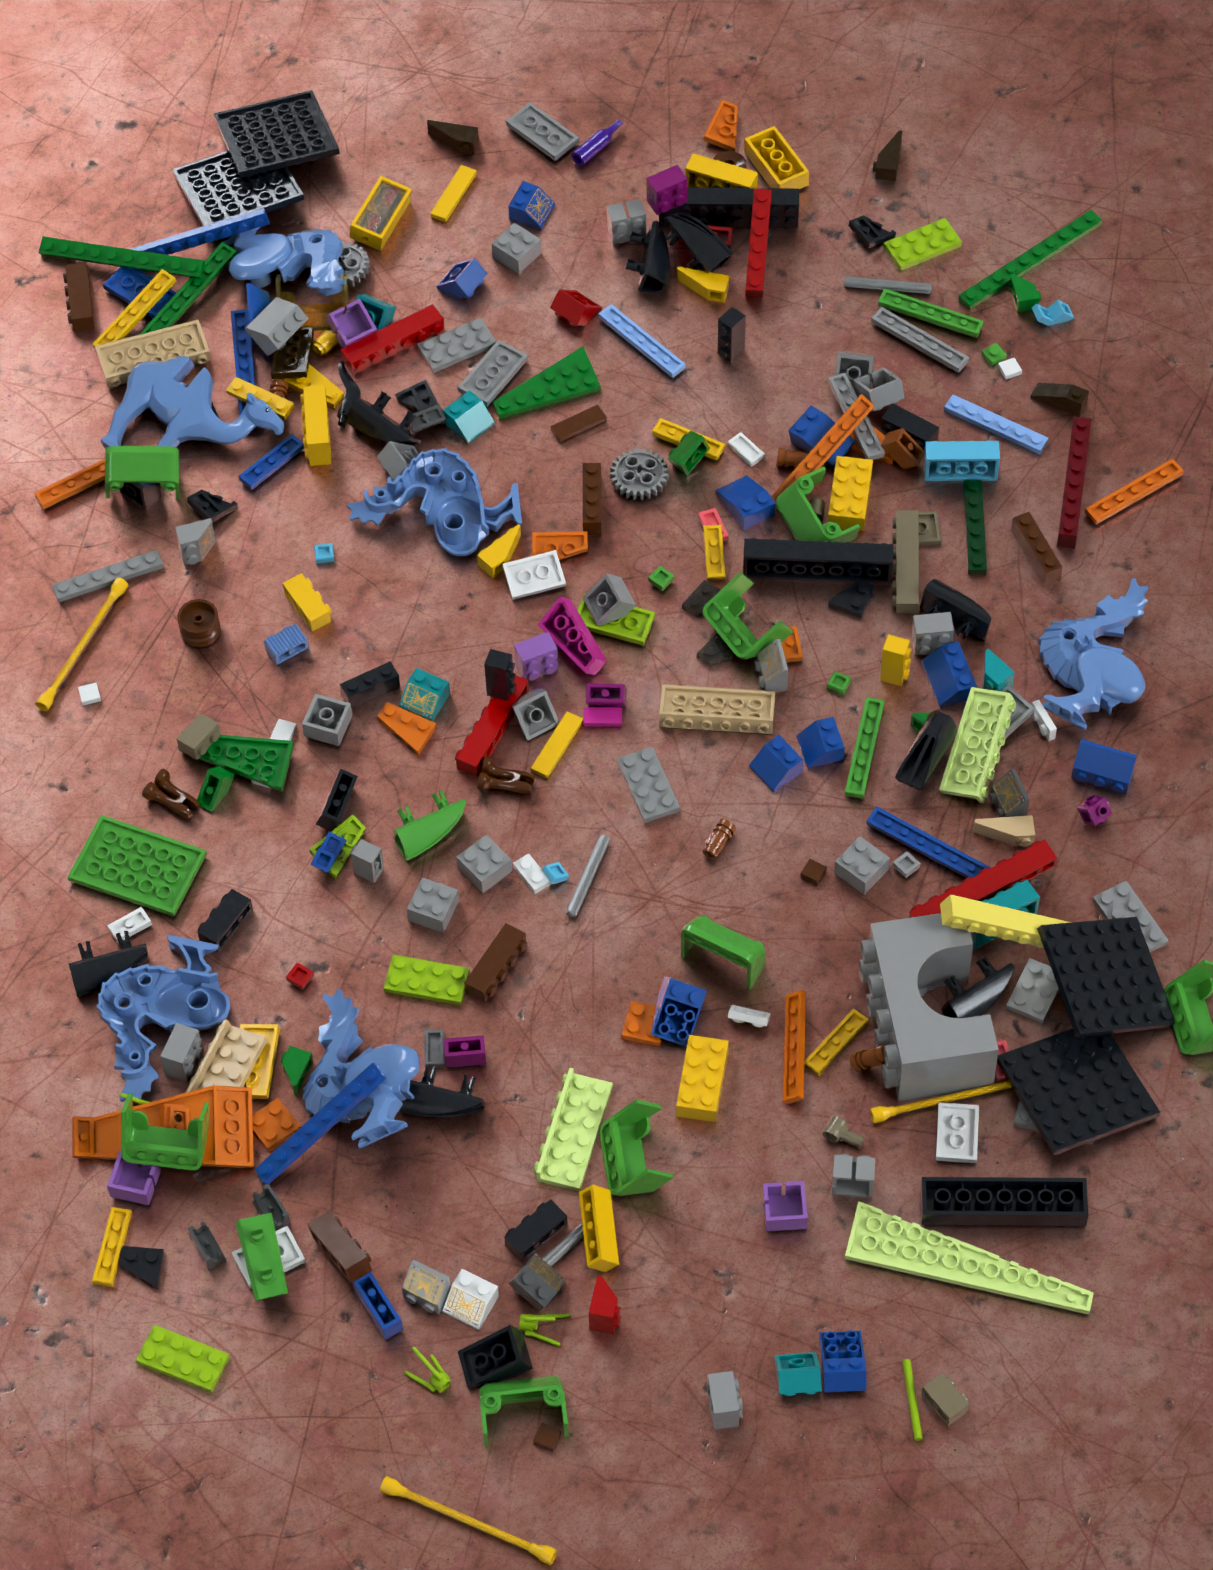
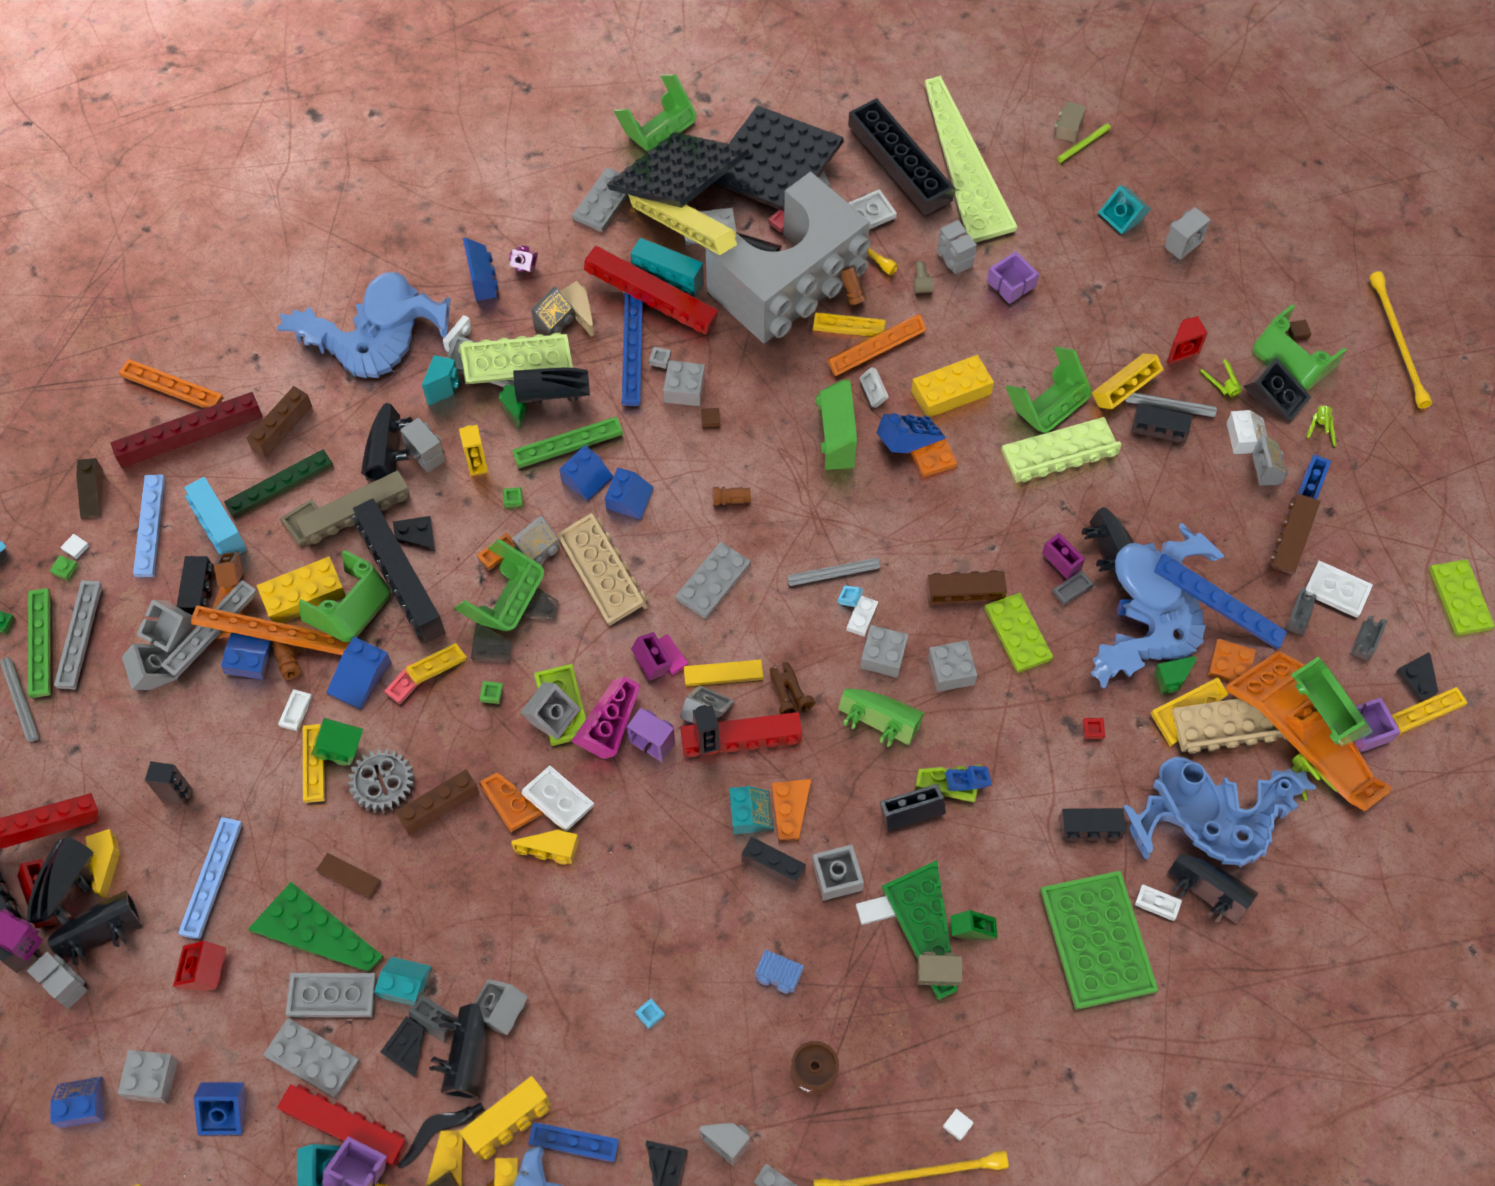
camera: 125 degrees left, 5 degrees up
reddish brown piece [142,769,200,819] -> none
light grey brick [160,1023,204,1082] -> none
bright green piece [235,1213,288,1301] -> none
yellow brick [282,573,332,632] -> none
medium blue animal [347,448,522,556] -> none
light grey brick [351,839,384,883] -> none
dark grey slope [508,1252,566,1311] -> none
blue slope [819,1330,866,1392] -> none
blue slope [922,641,977,708] -> none

